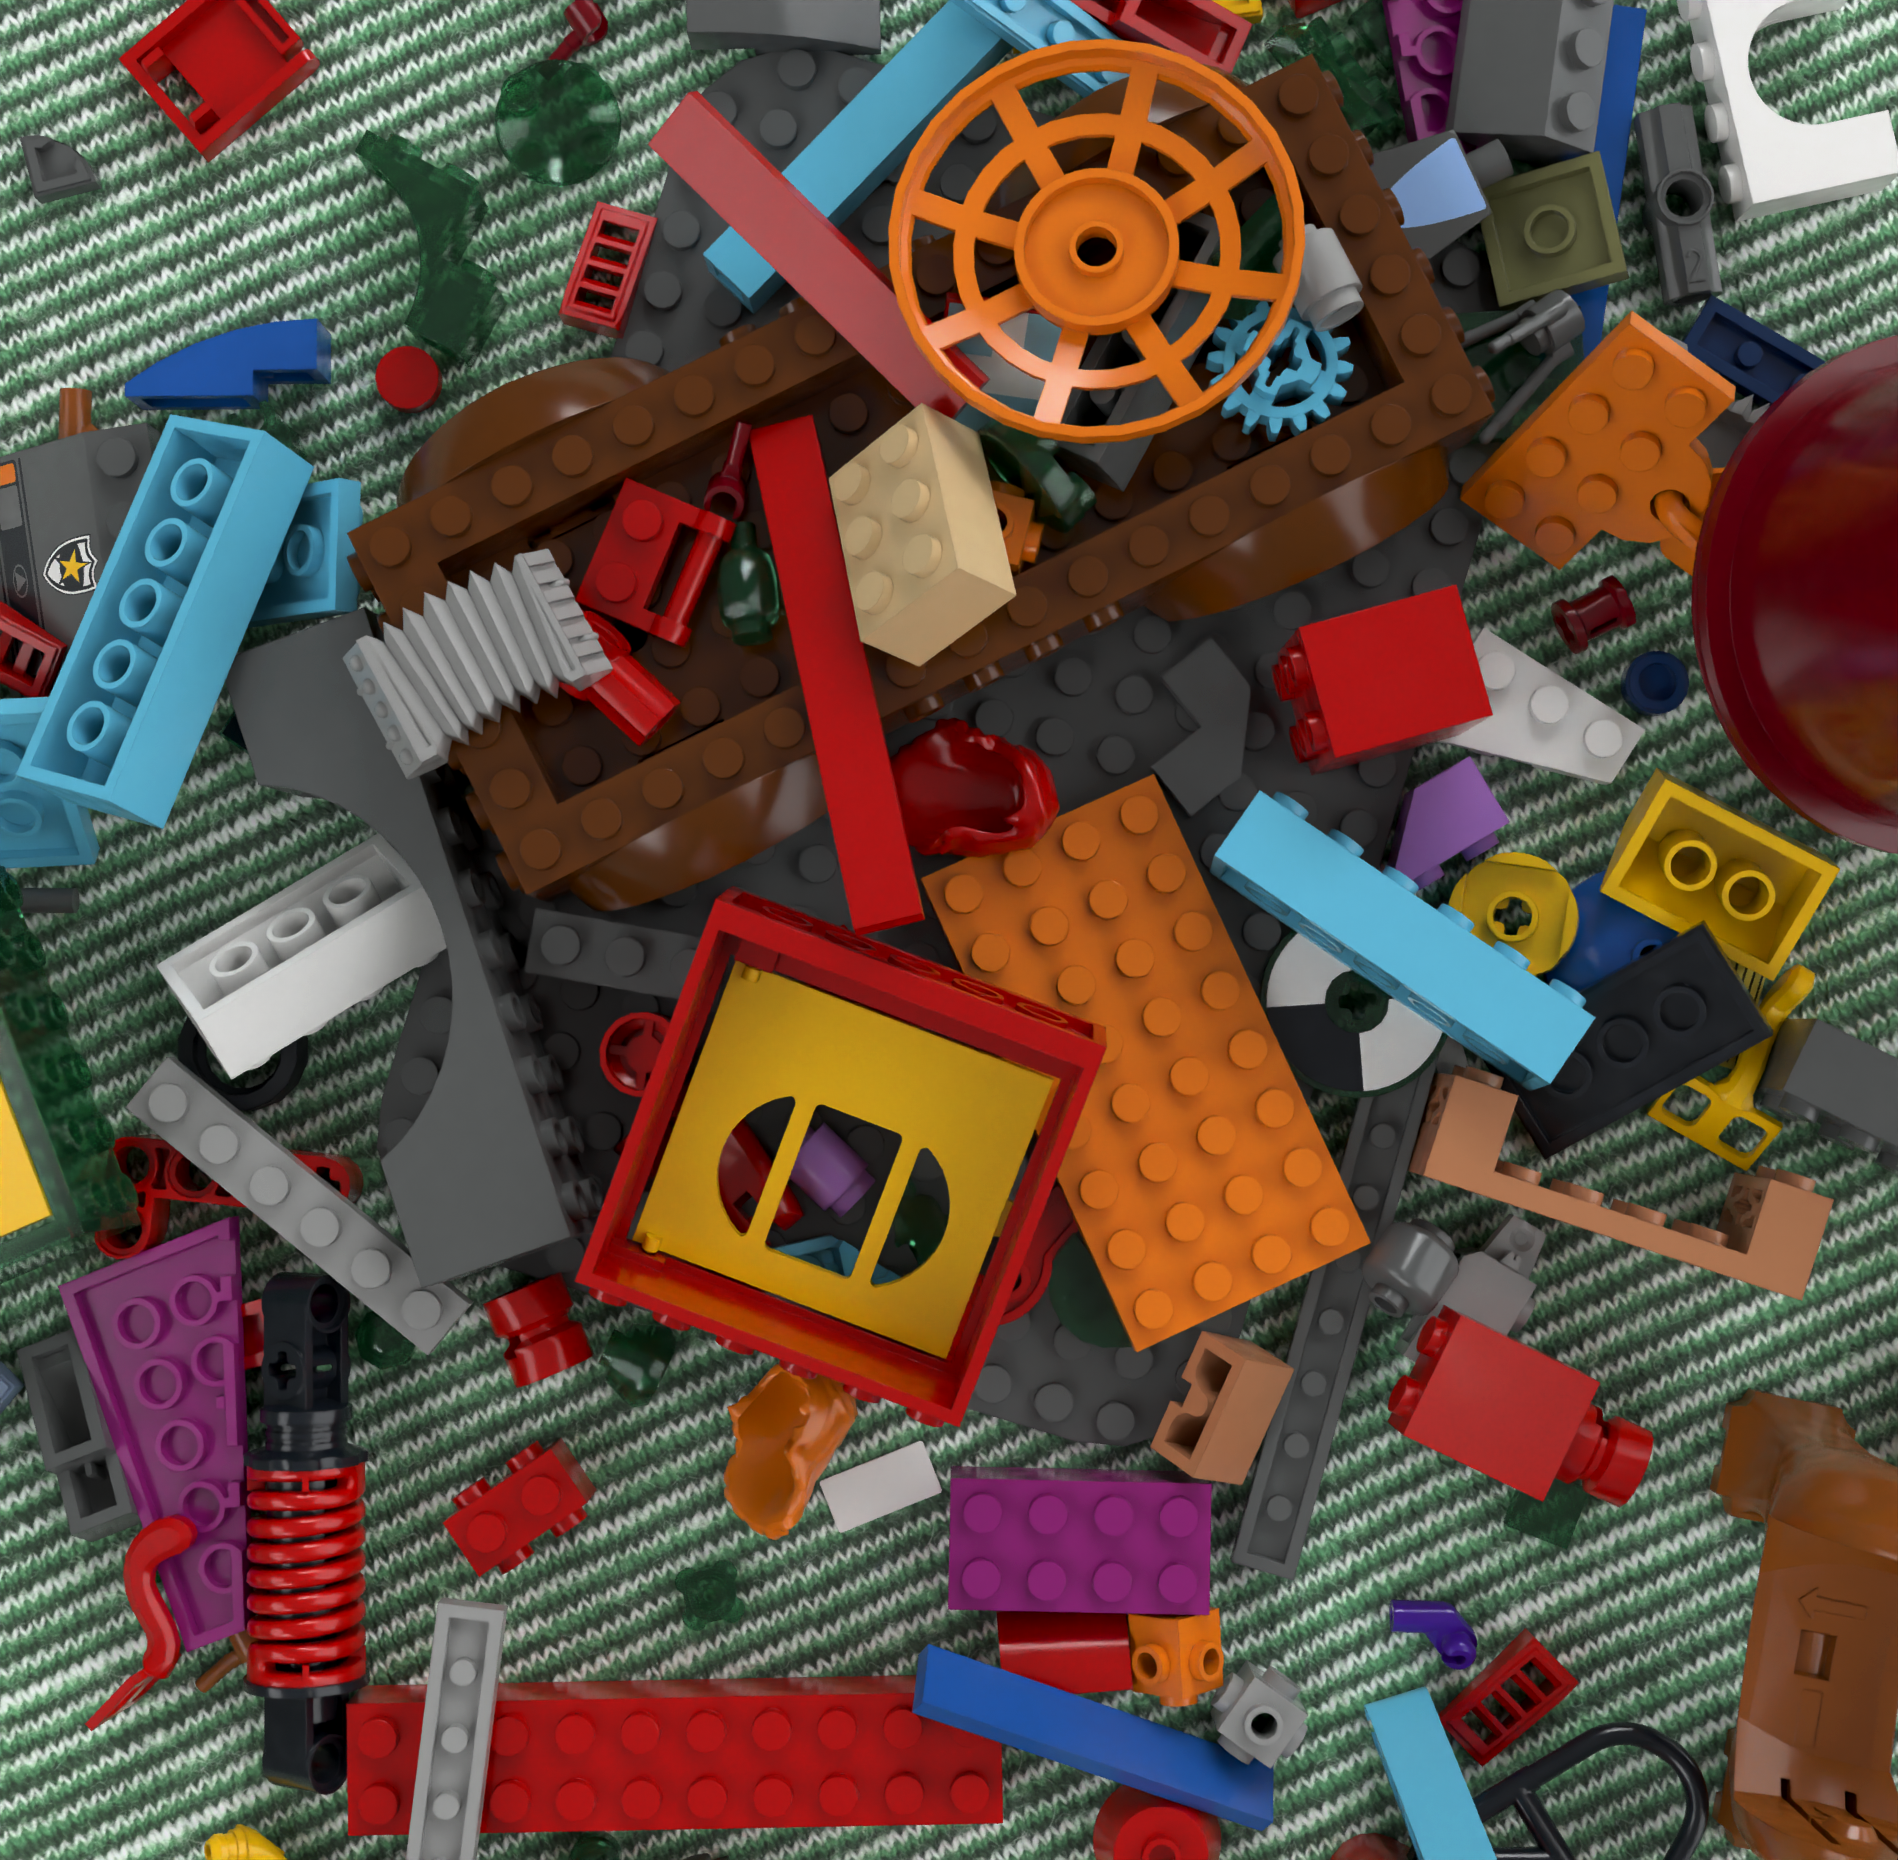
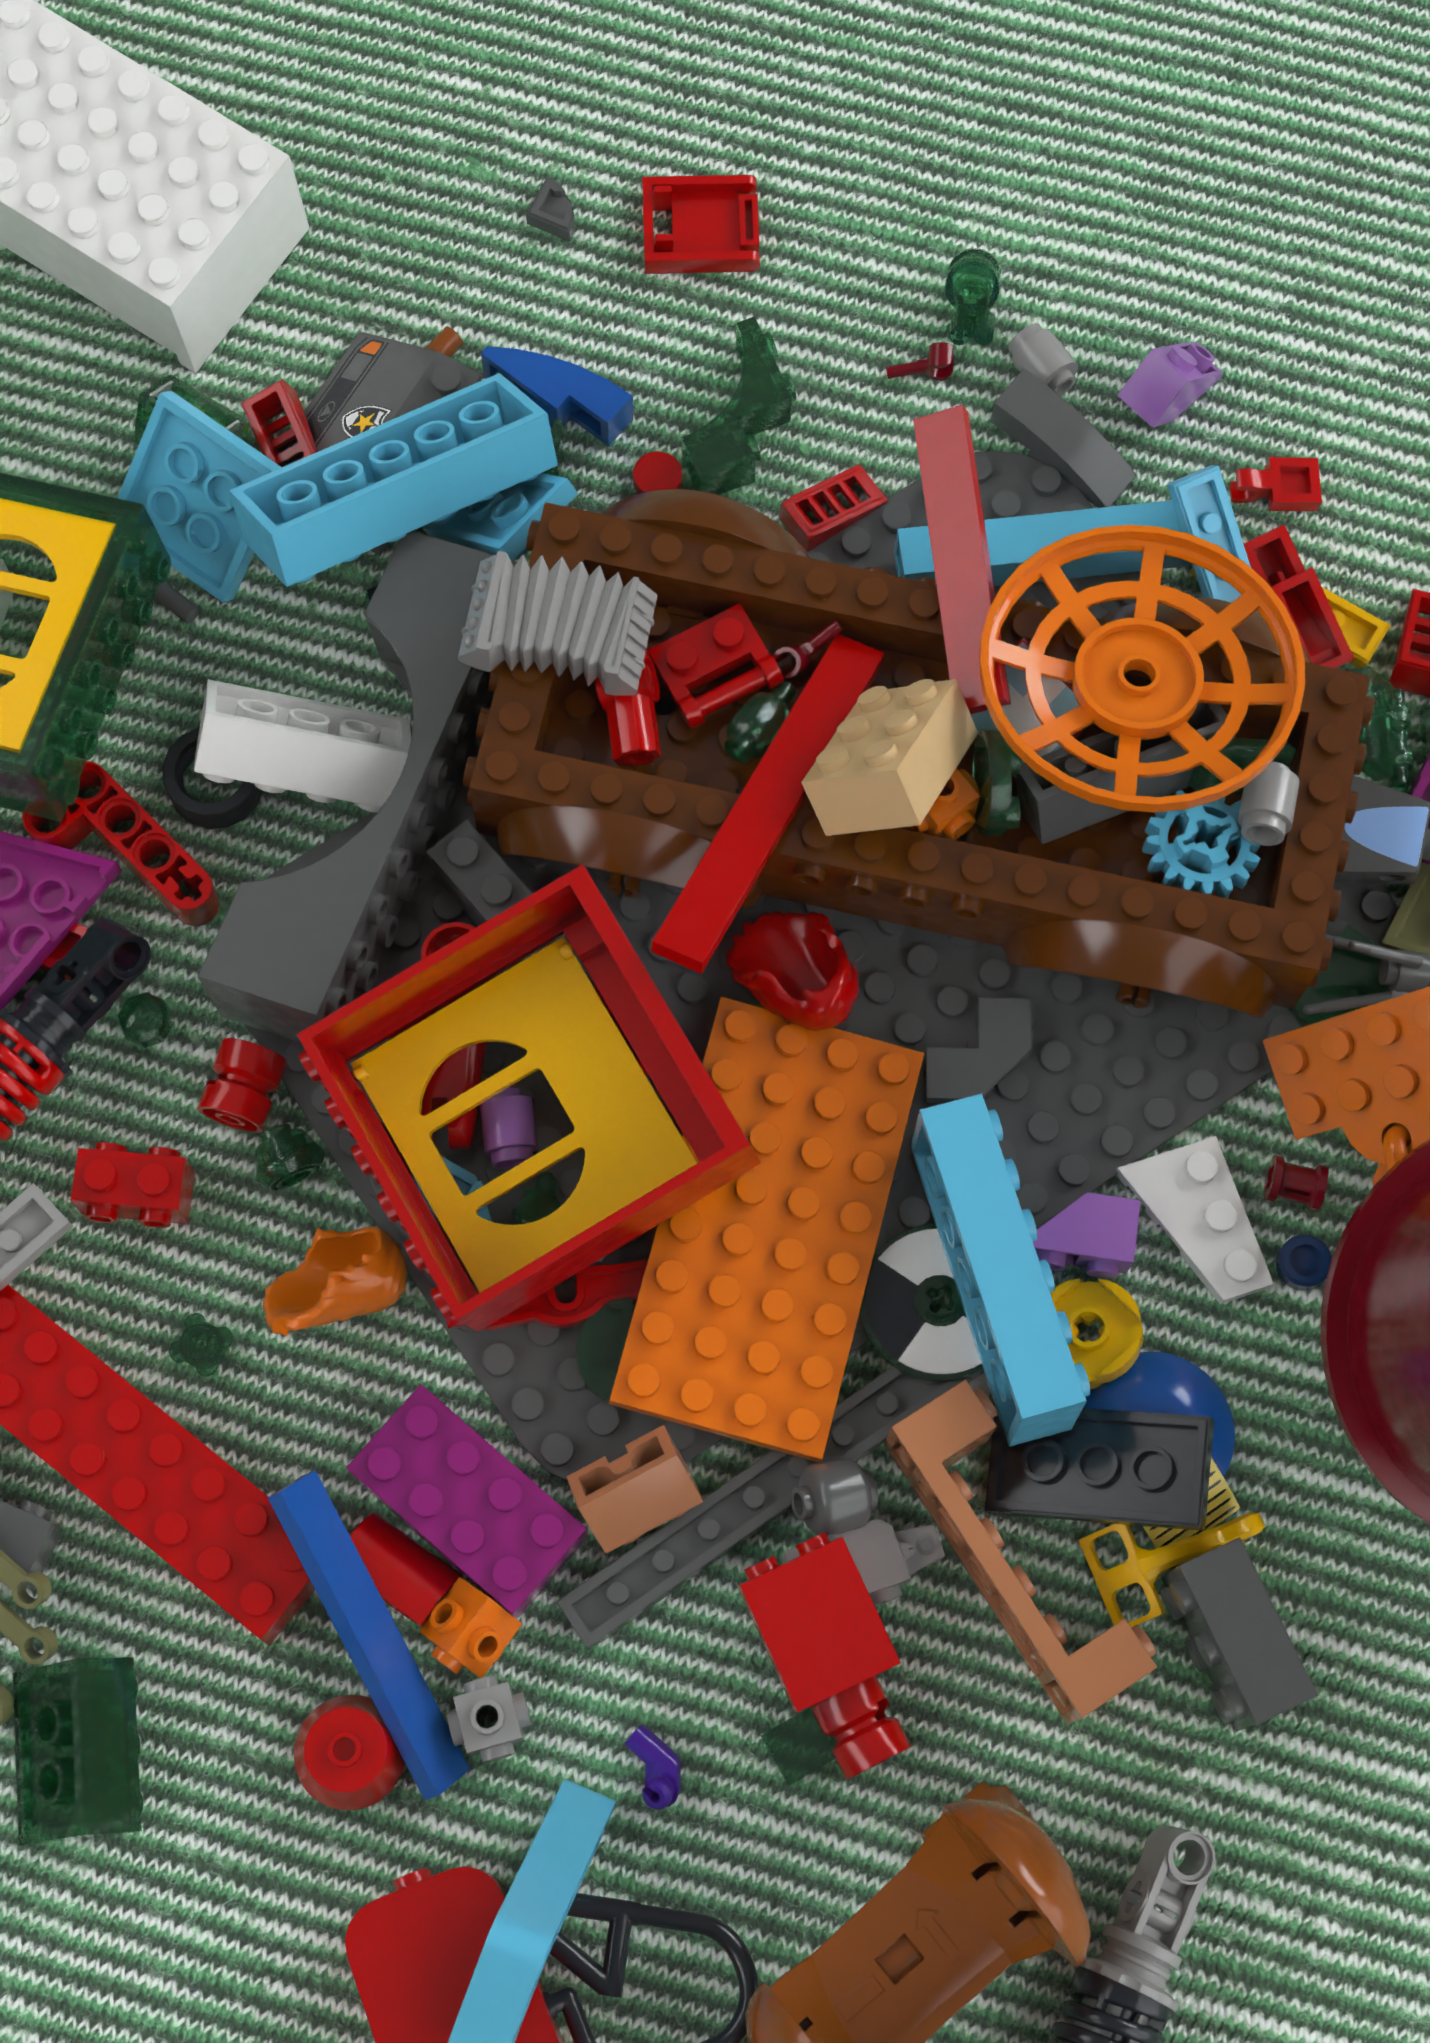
camera: 35 degrees right, 15 degrees down
light grey plate [125,1057,473,1355] -> none
clear green dish [495,59,621,187] -> none
white sticker [820,1441,942,1533] -> none
red container [1271,584,1493,776] -> none
red slope [1438,1628,1579,1767] -> none
yellow slope [1599,768,1840,981] -> none

